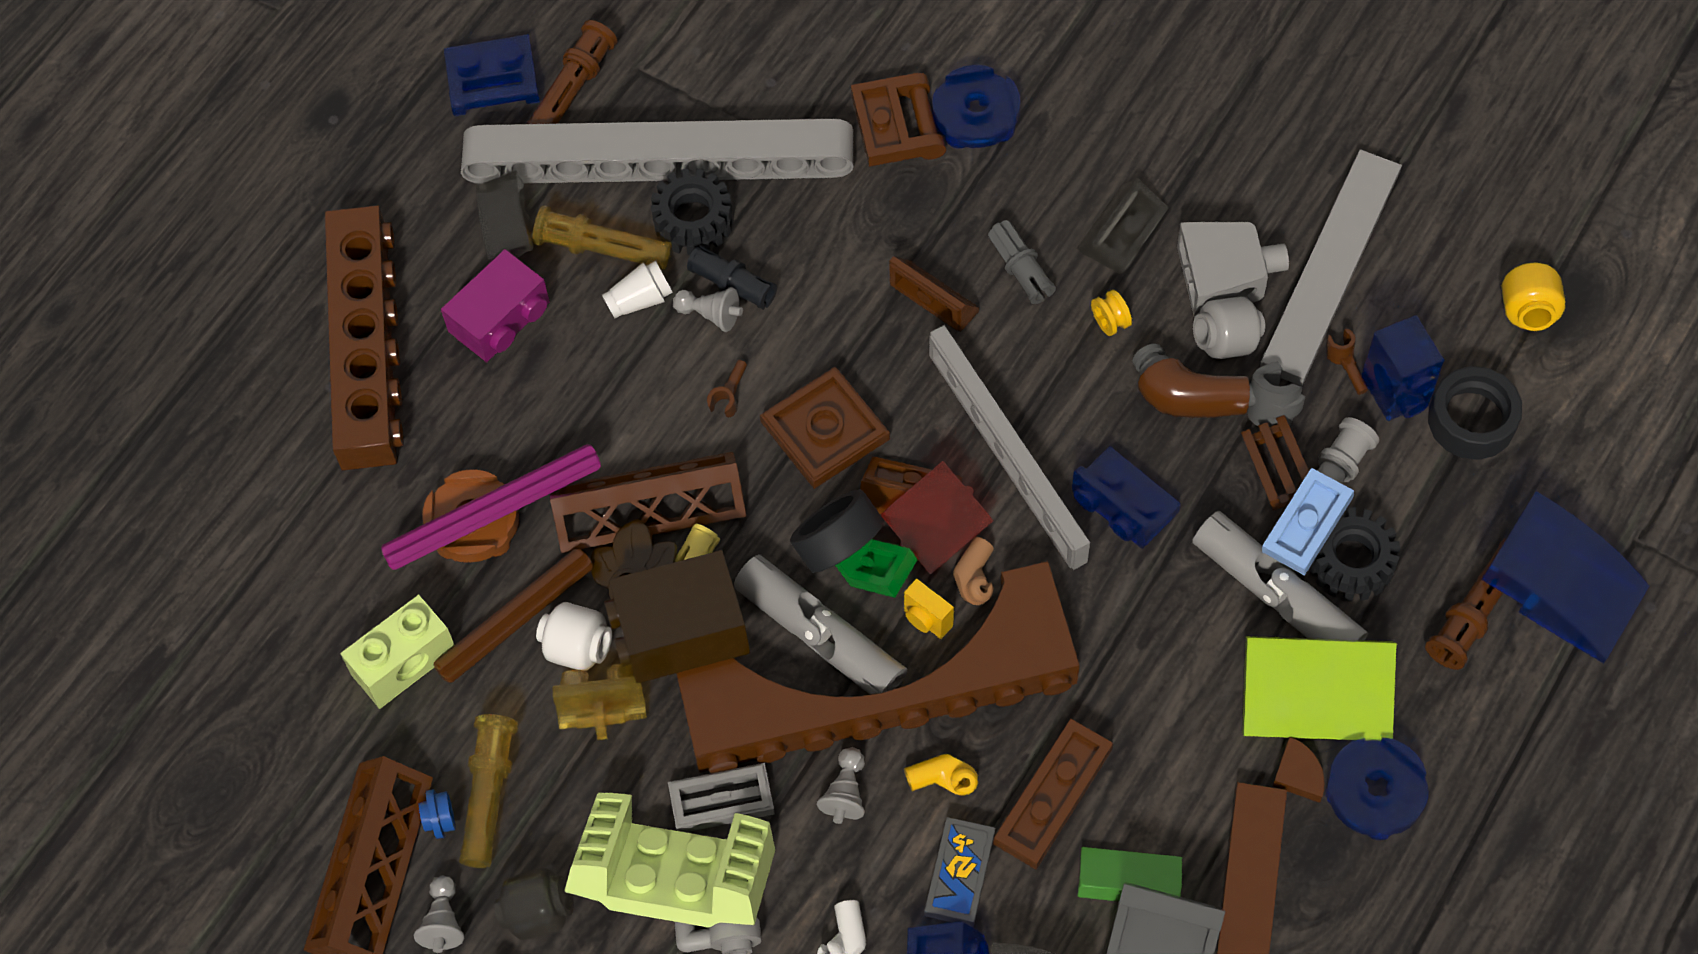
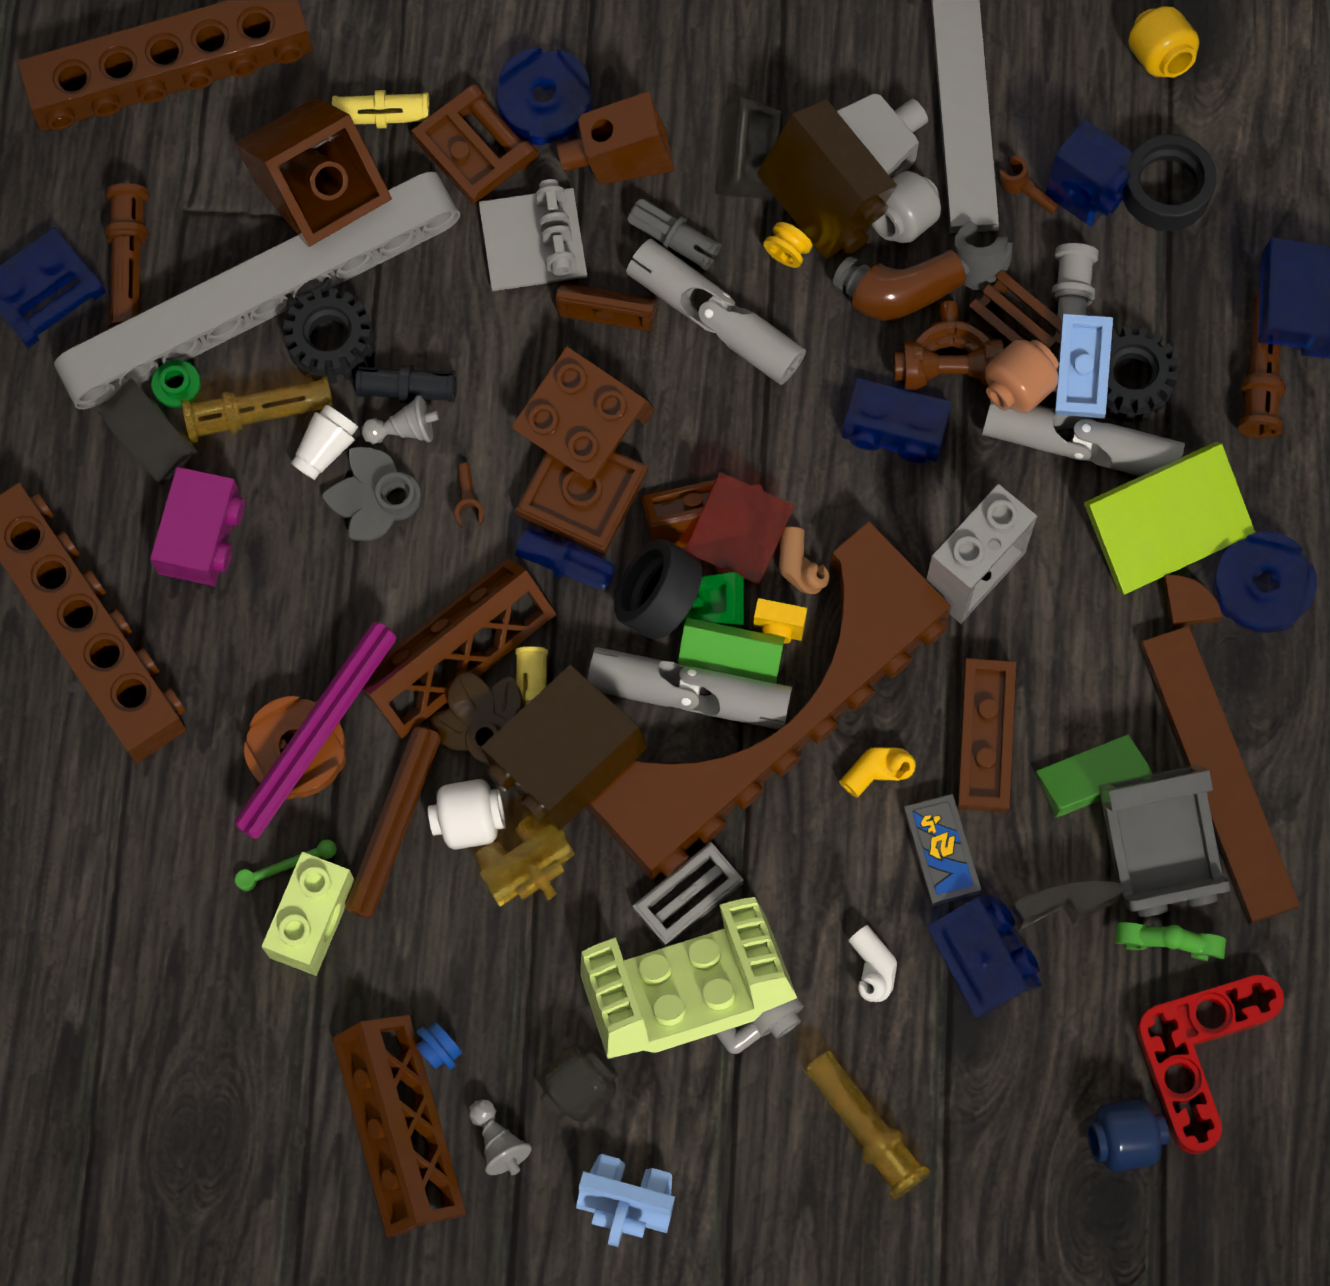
camera: 30 degrees left, 10 degrees up
clear yellow pin [459,714,518,868] -> none
light grey piece [816,747,865,824] -> none
light grey tile [929,325,1090,570] -> none
none -> green plate [151,360,201,408]
none -> reddish brown slope [234,97,392,247]
none -> bright green hinge [235,839,337,891]
none -> dark grey plate [322,447,421,541]
none -> light yellow pin [332,90,430,129]
none -> light grey hinge [479,179,587,291]
none -> reddish brown bracket [513,346,655,481]
none -> clear blue axle [515,527,614,590]
none -> reddish brown torso [557,91,675,184]
none -> light grey piece [626,239,806,385]
none -> bright green tile [678,618,785,683]
none -> dark brown brick [757,99,897,260]
none -> reddish brown piece [893,300,1004,390]
none -> light grey window [926,484,1037,624]
none -> nougat head [985,340,1059,413]

